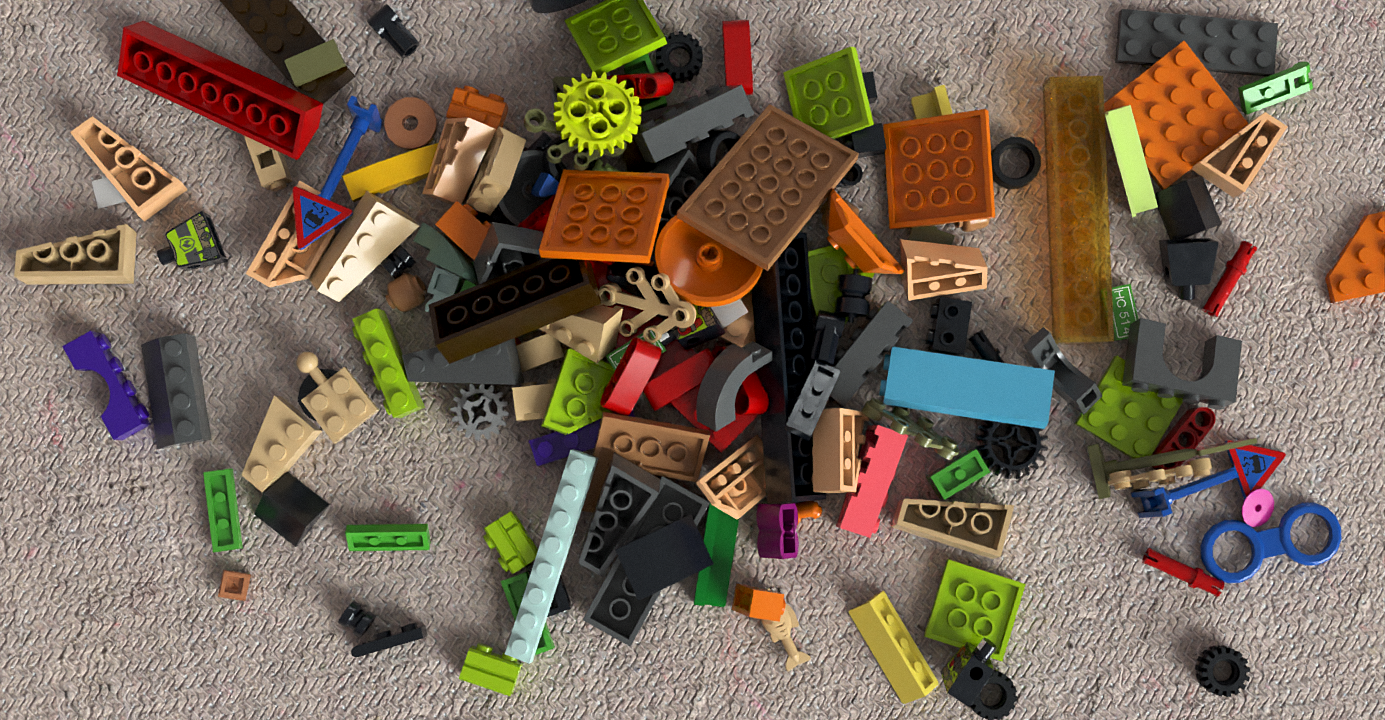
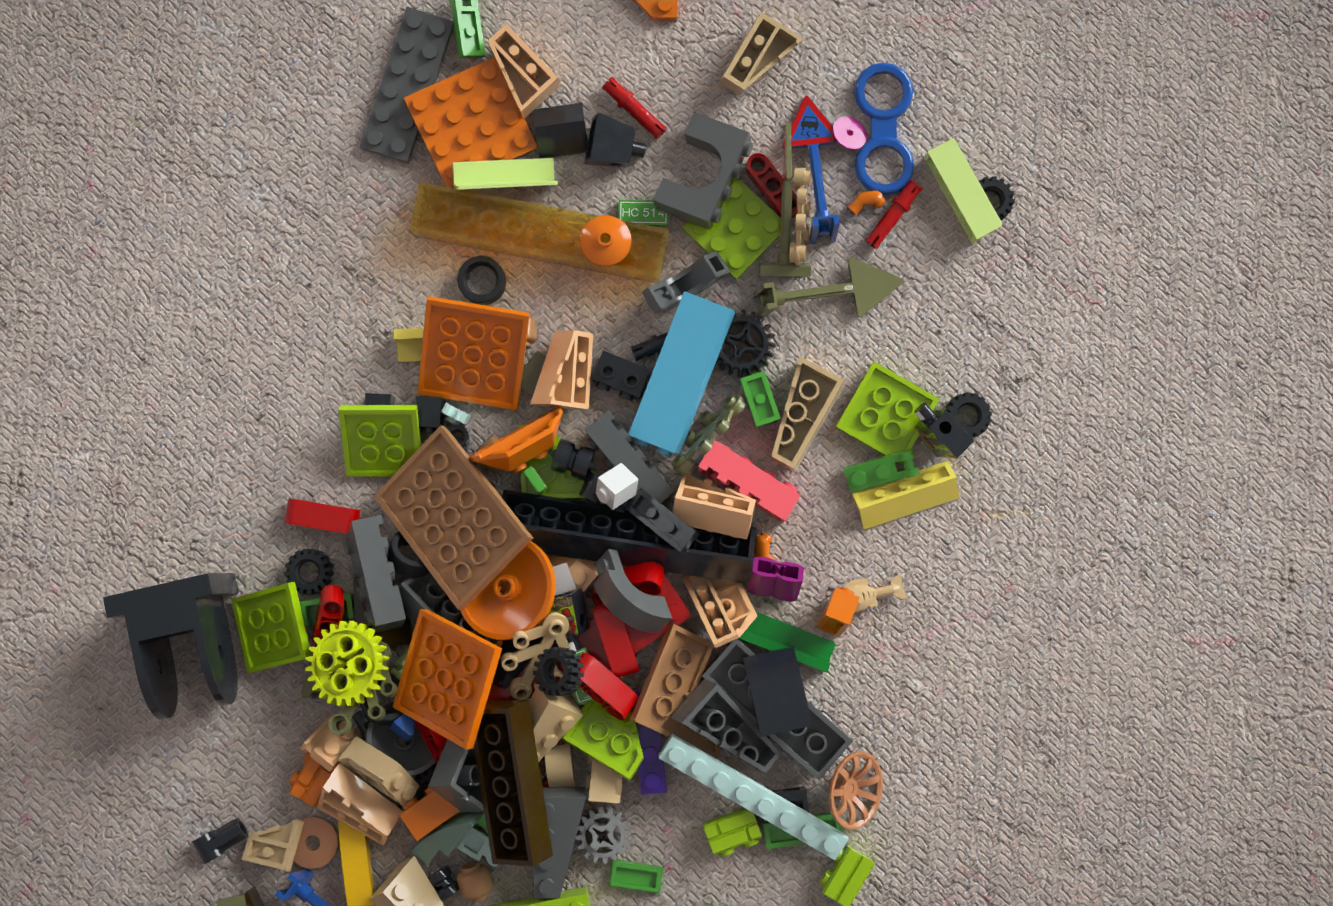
camera: 70 degrees left, 0 degrees up
none -> tan wing [242,820,304,871]
none -> light nougat plate [300,713,361,772]
none -> light aqua plate [441,403,471,425]
none -> bright green tile [523,466,550,495]
none -> black tyre [533,647,584,696]
none -> orange dish [580,215,631,266]
none -> white brick [596,463,639,510]
none -> bright green tile [609,859,663,894]
none -> tan wedge [718,12,804,95]
none -> olive piece [753,257,904,317]
none -> nougat wheel [828,751,883,830]
none -> bright green plate [843,449,920,493]
none -> orange arm [847,190,885,216]
none -> yellowish green panel [924,138,1002,244]

